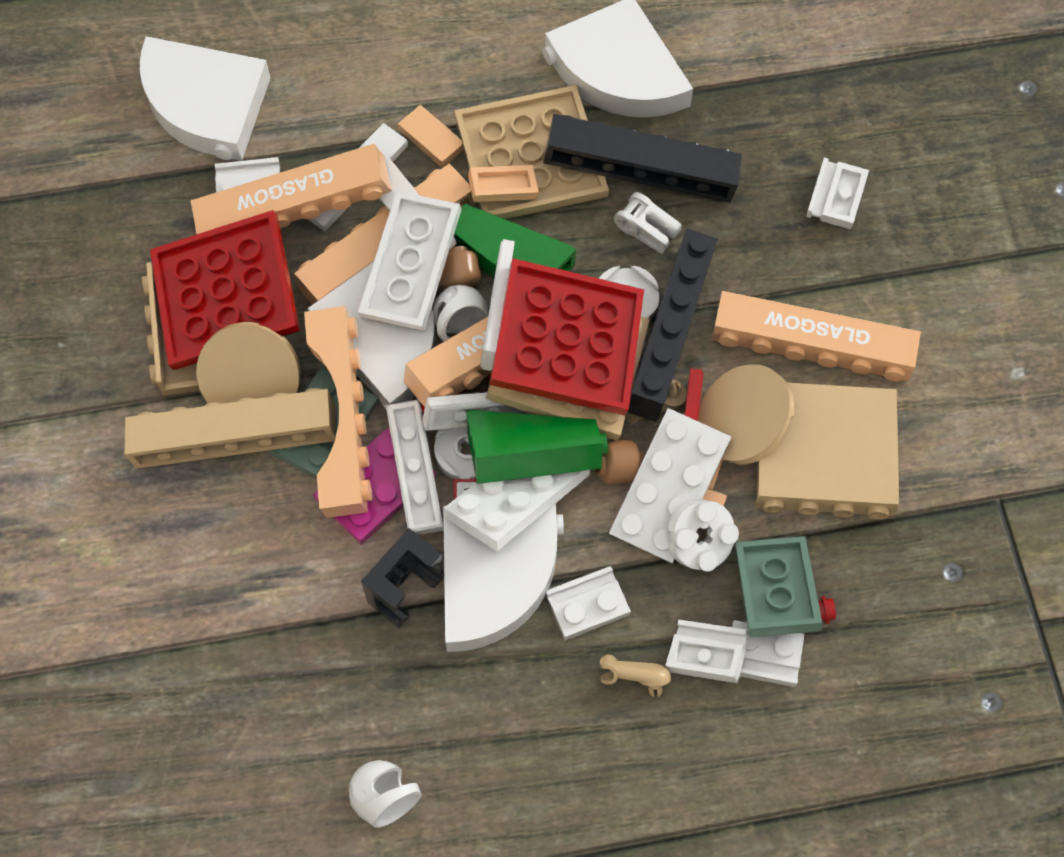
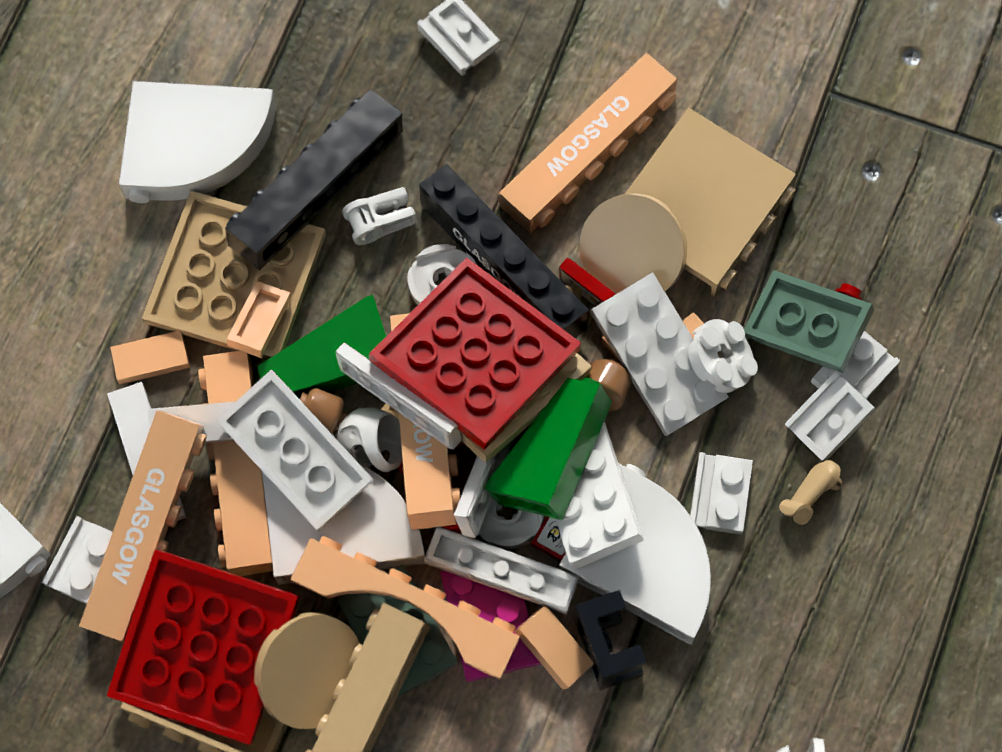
camera: 55 degrees left, 5 degrees up
none -> light nougat tile [514,605,594,690]

